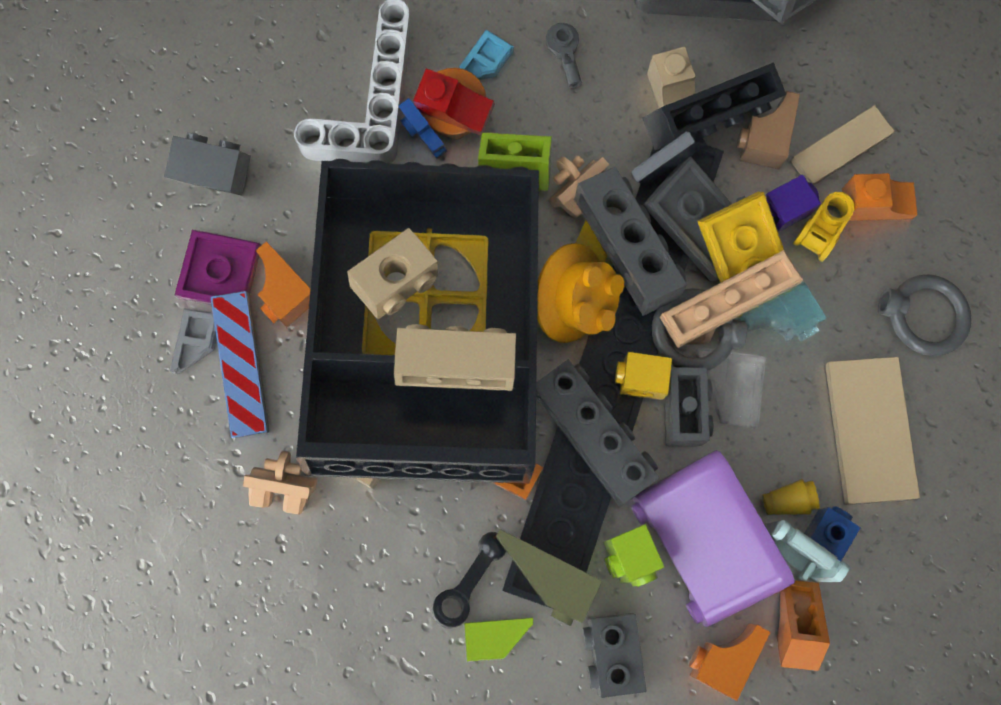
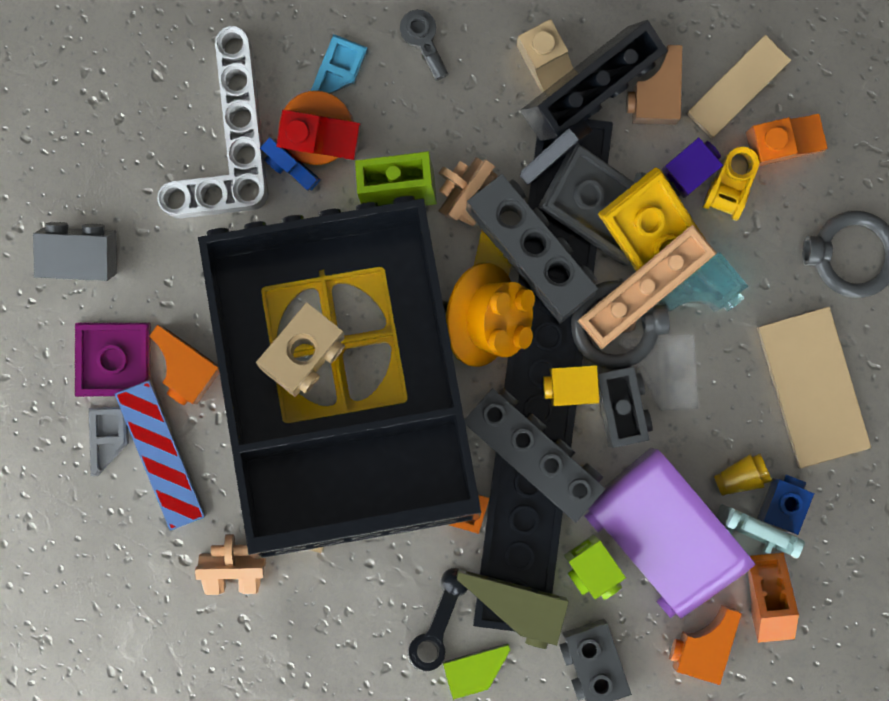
camera: 10 degrees left, 10 degrees up
tan brick [394,324,516,391] -> none

